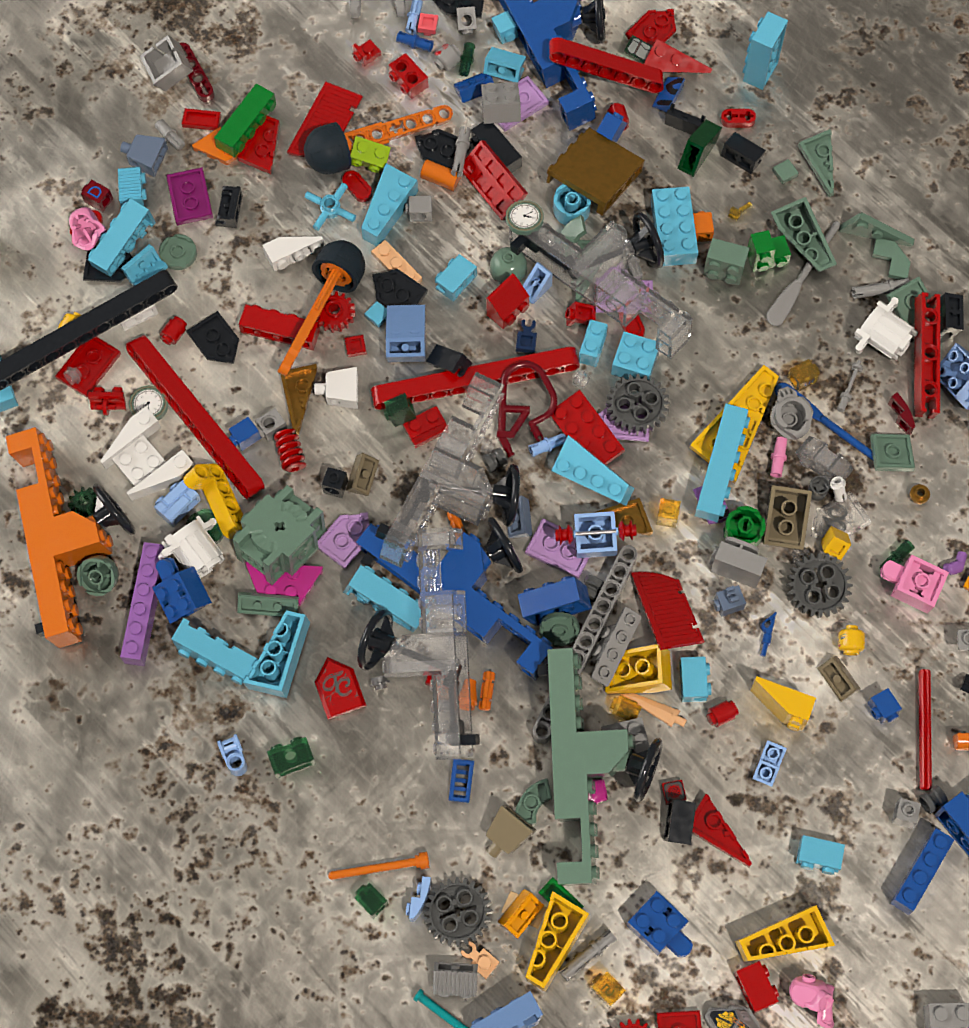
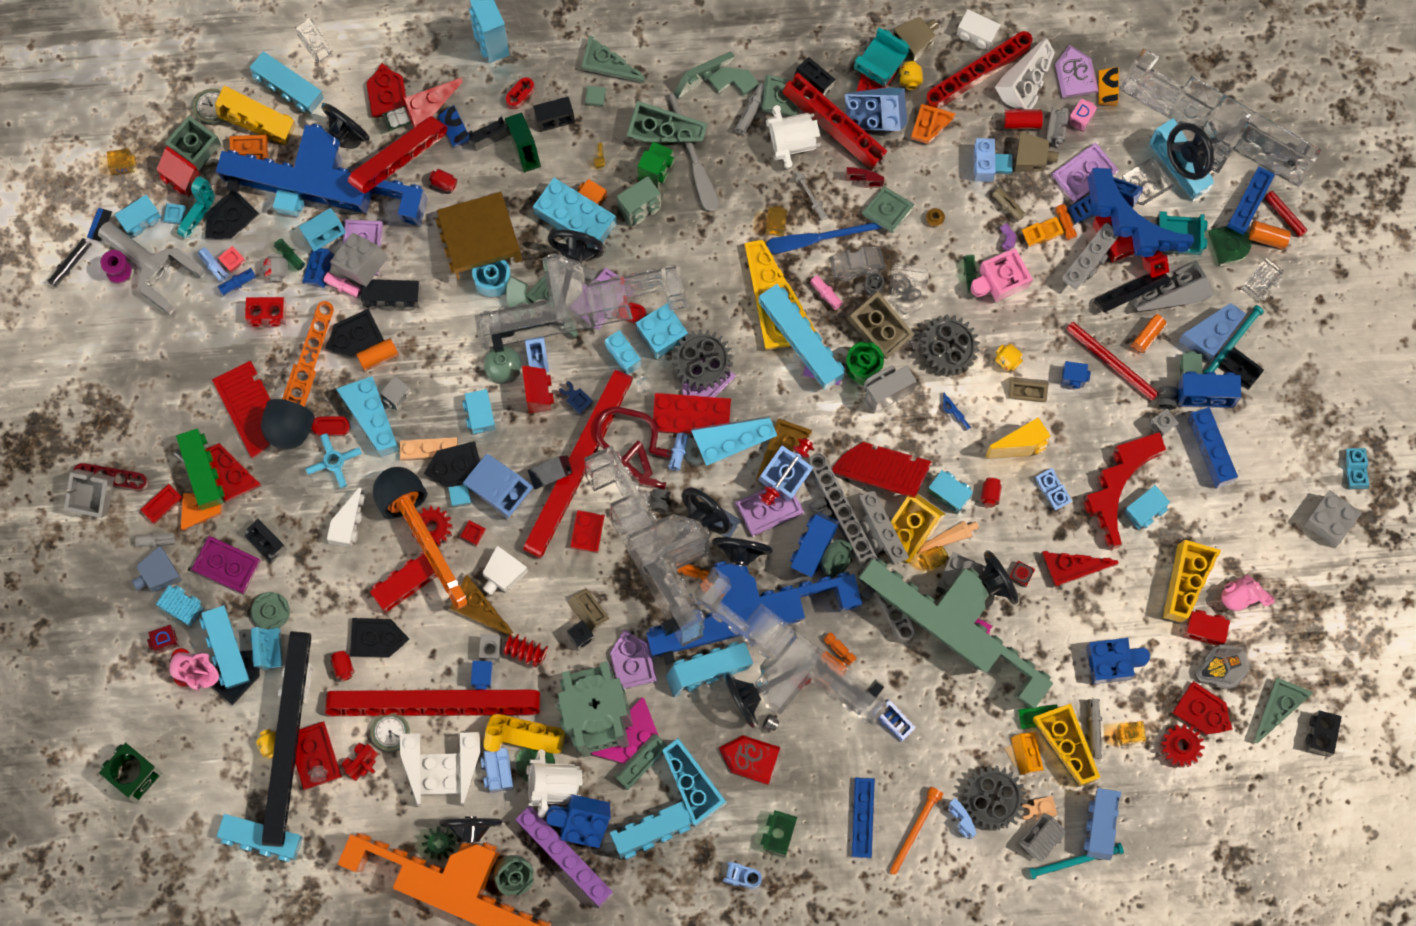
camera: 55 degrees left, 5 degrees up
lime bracket [350,136,391,173] -> none
red bracket [352,39,381,67] -> none
clear green brick [354,883,388,919] -> none
clear green brick [384,393,416,427] -> none
light grey pin [451,126,471,177] -> none
light grey brick [456,6,477,34] -> none
red plate [463,140,528,221] -> none
dark tan torso [486,805,537,858] -> none
tile [506,200,544,235] -> none
sand green tile [515,778,552,825] -> none
red bracket [565,301,596,326] -> none
blue brick [596,112,628,143] -> none
clear yellow brick [656,498,681,528] -> none
black hinge [664,799,696,845] -> none
sand blue brick [713,585,746,617] -> none
light grey helmet [770,386,814,440] -> none
yellow panel [821,526,851,560] -> none
white pin [830,476,847,502] -> none
none -> bright pink pin [324,272,362,298]
none -> blue tile [851,777,875,859]
none -> red arch [1083,432,1167,550]

